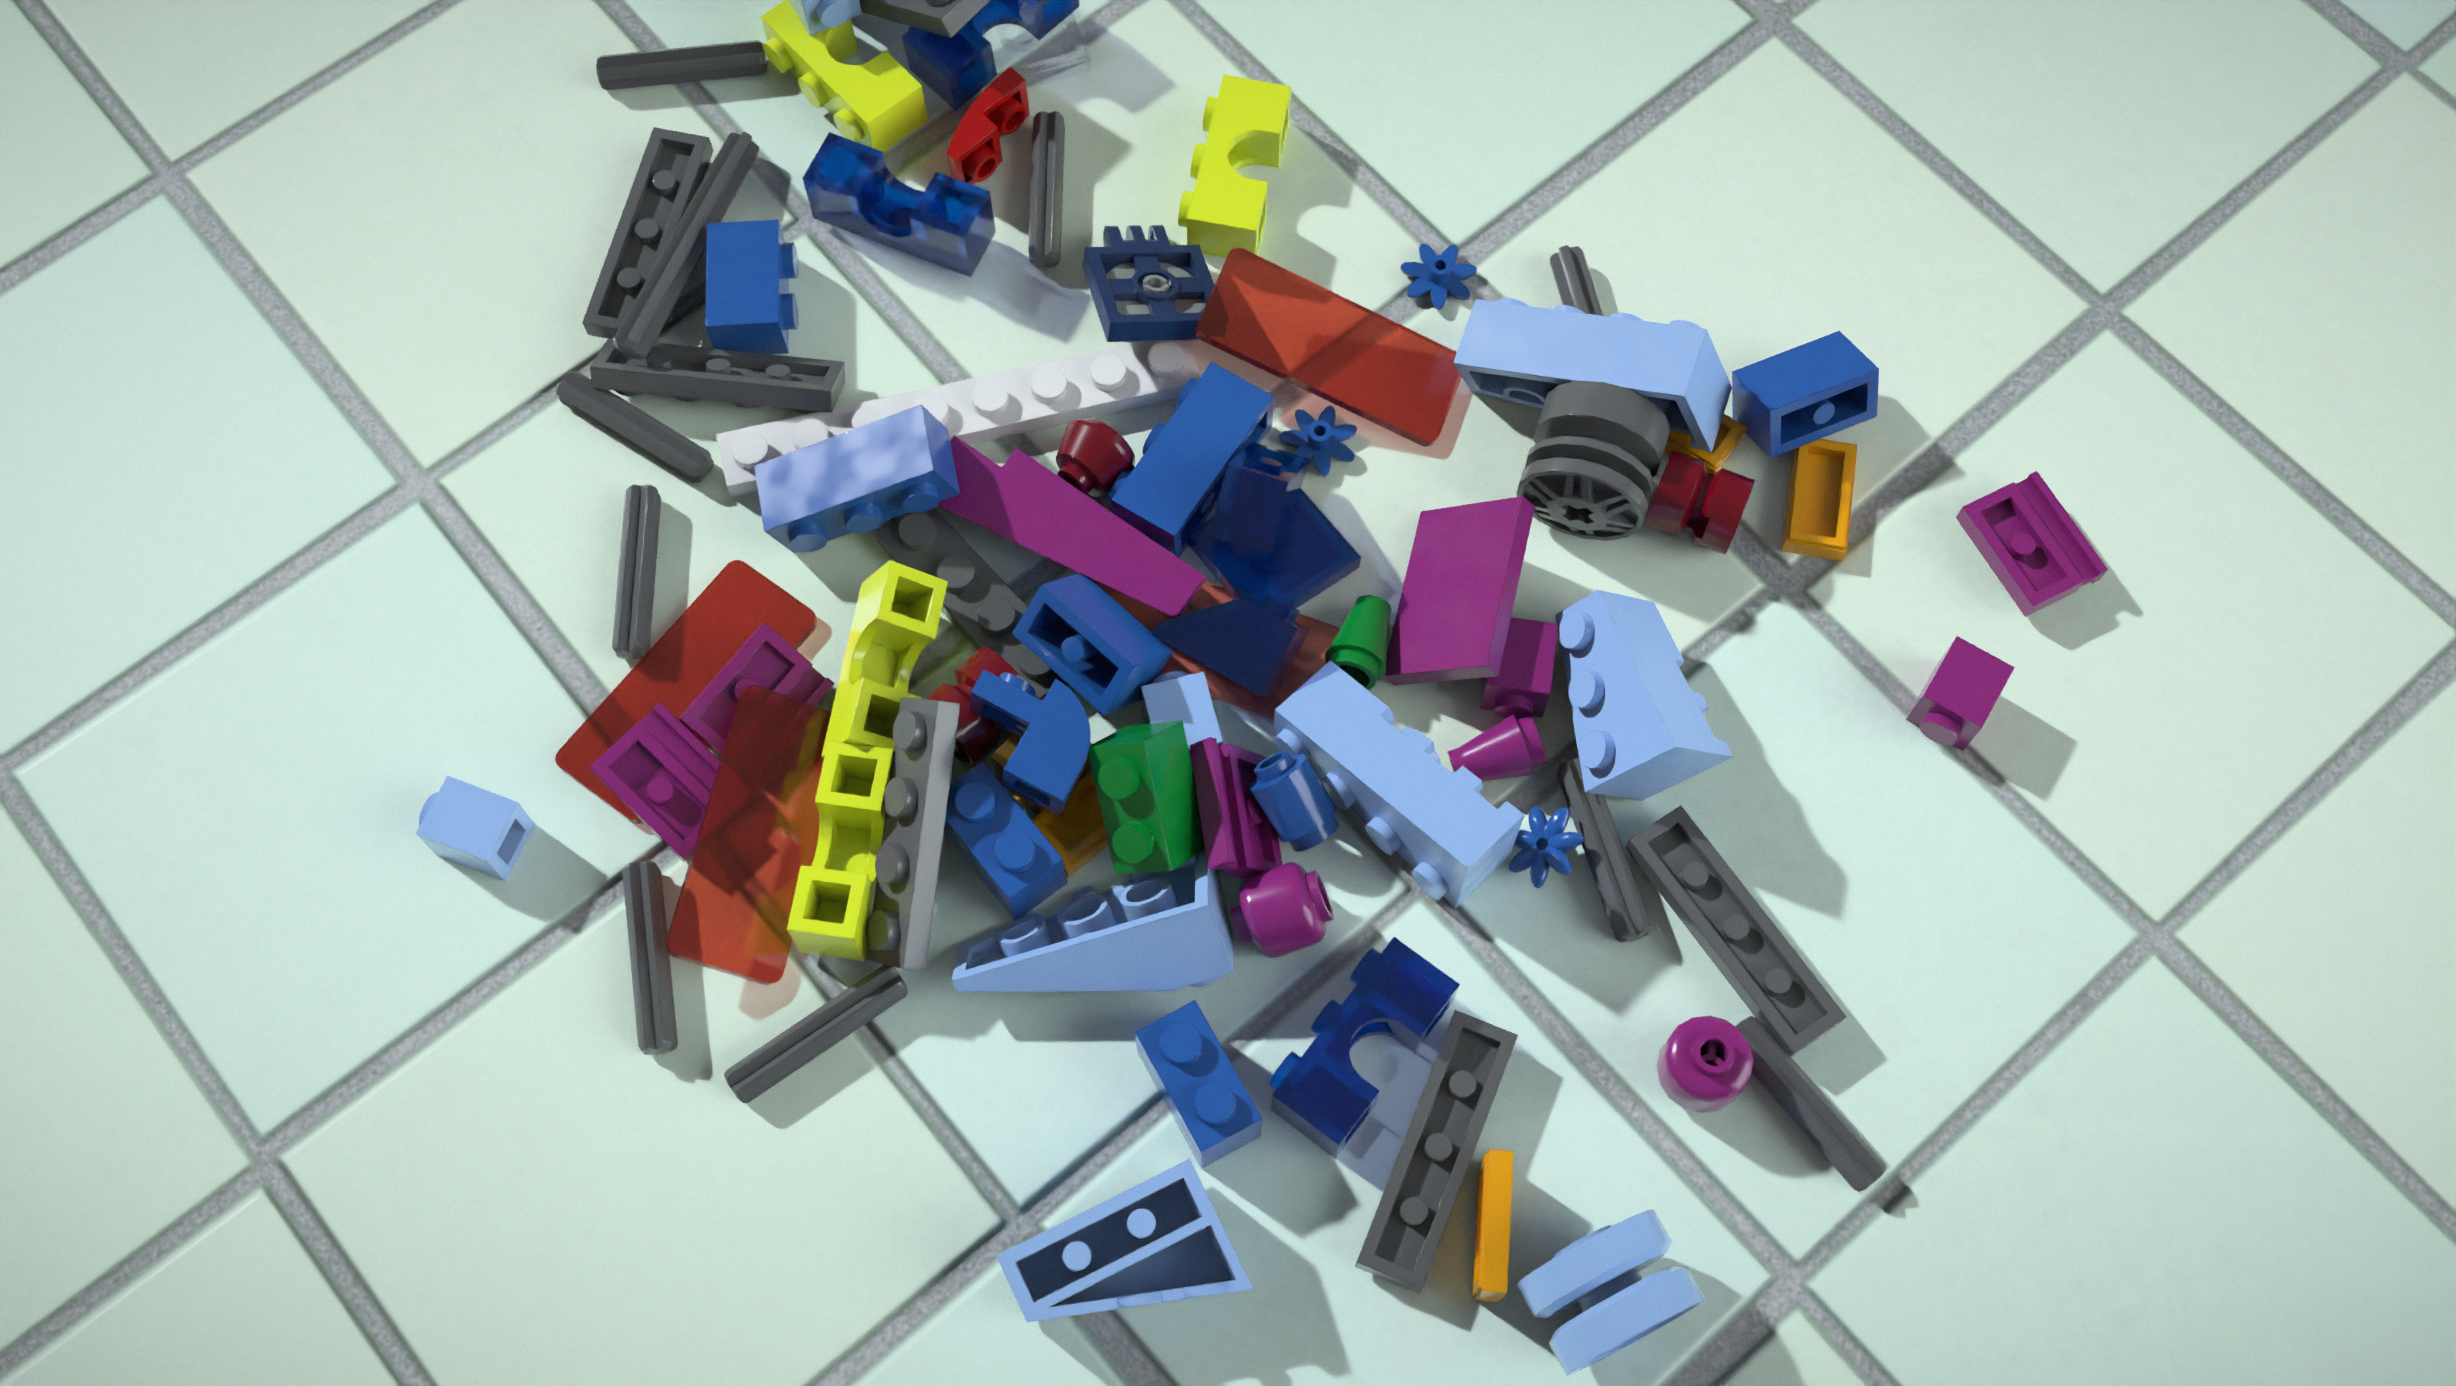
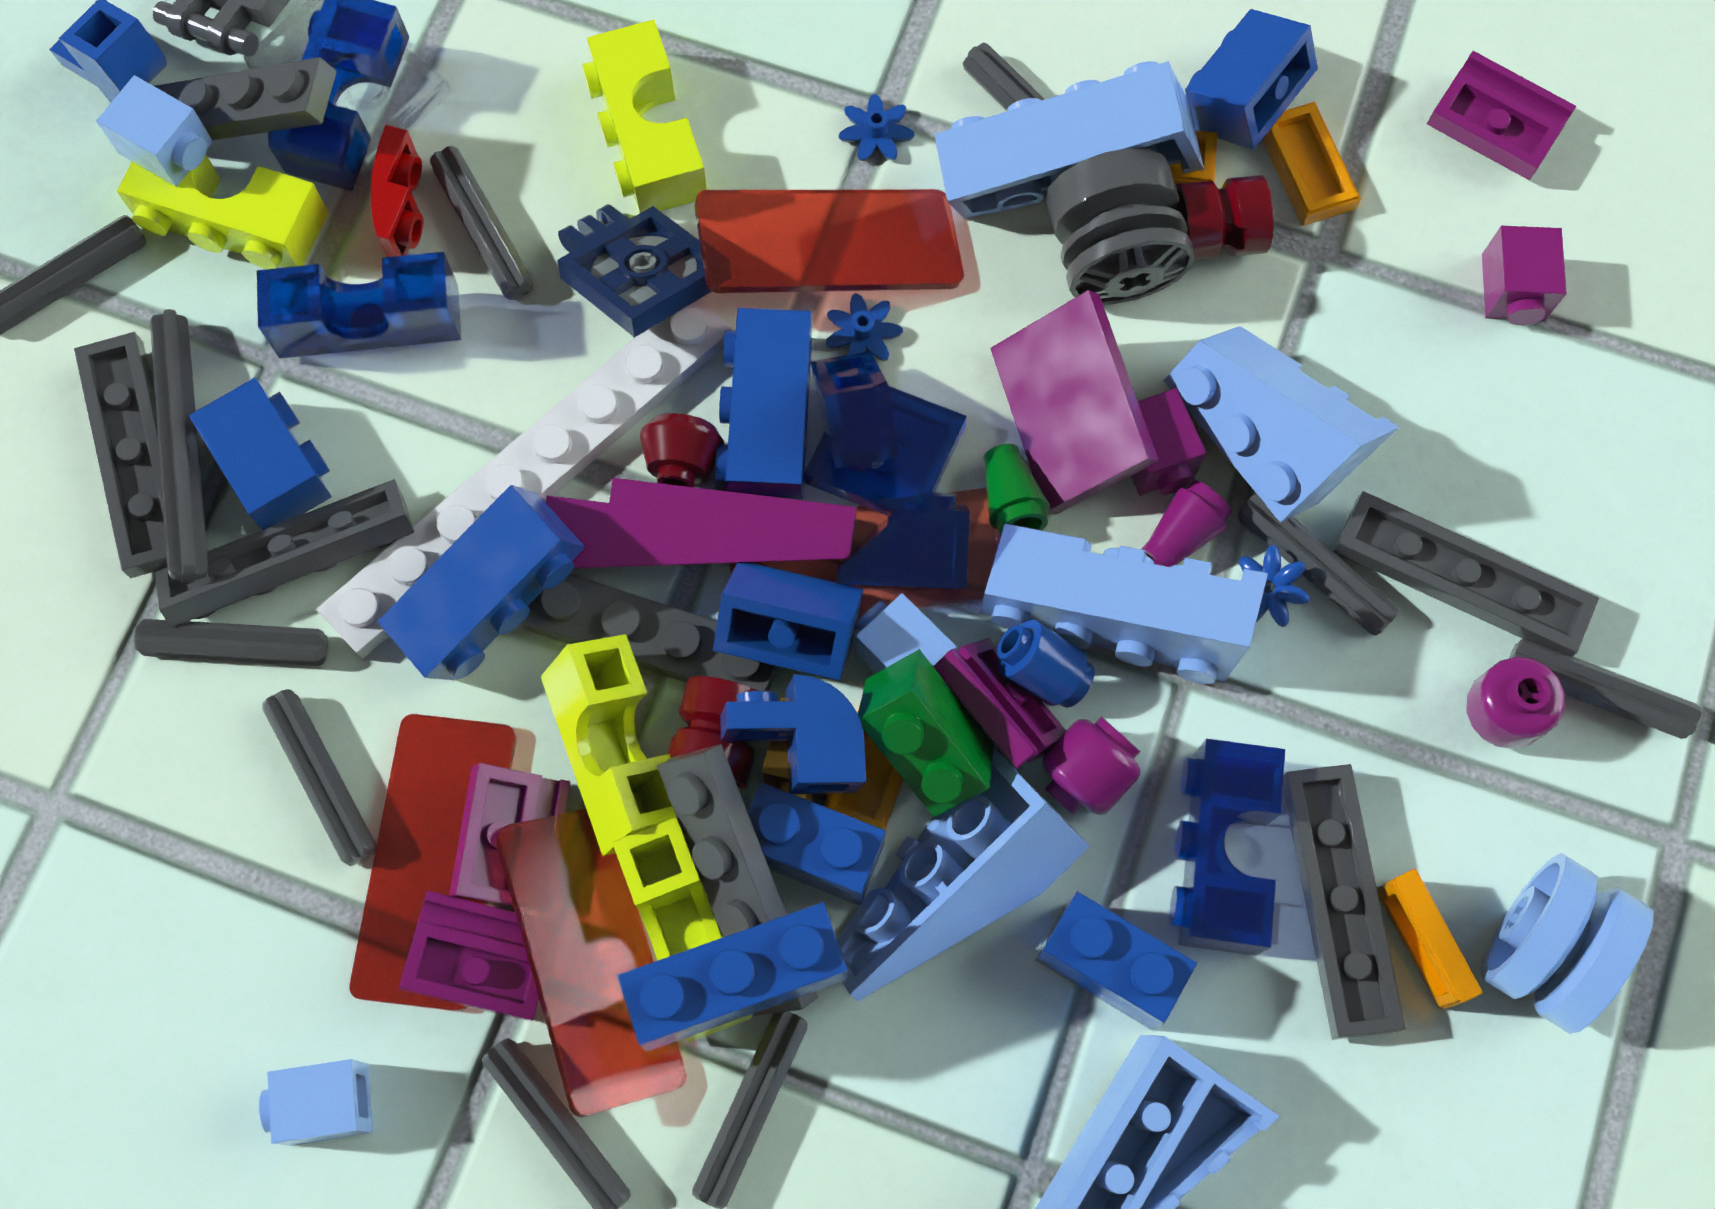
camera: 30 degrees left, 5 degrees up
none -> blue brick [617,902,848,1052]

